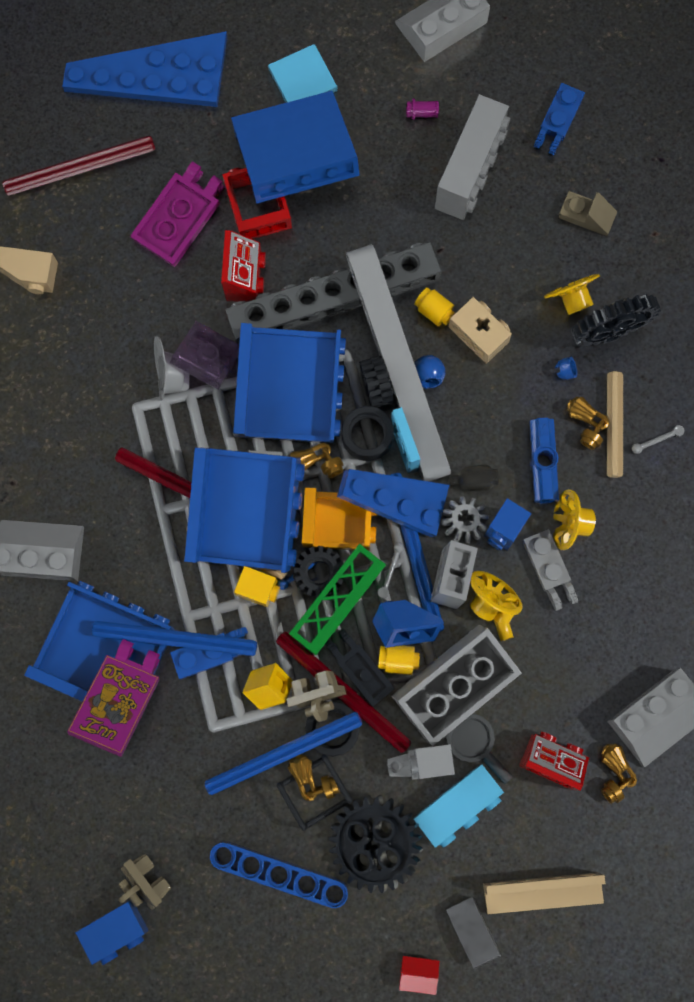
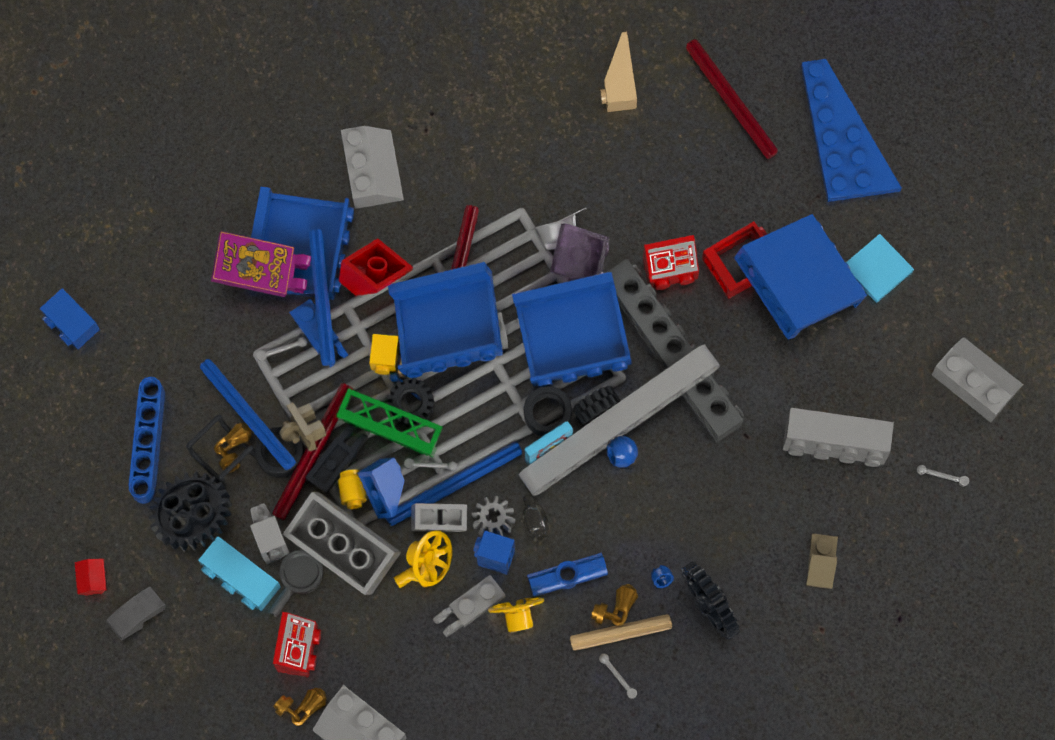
camera: 75 degrees right, 5 degrees down
dark tan hips [118,854,171,911] -> none
magenta tile [130,161,225,267] -> none
yellow panel [242,663,293,710] -> none
pearl gold piece [289,443,344,478] -> none
light orange panel [302,488,377,551] -> none
blue wing [337,469,449,537] -> none
magenta pin [406,98,439,120] -> none
yellow brick [414,287,455,326] -> none
tan brick [448,297,512,364] -> none
tan fence [483,872,606,914] -> none
blue hinge [534,82,585,155] -> none
yellow wheel [544,274,600,315] -> none
none -> light grey hinge [256,337,307,361]
none -> red slope [339,238,413,296]
none -> light grey hinge [917,465,969,487]

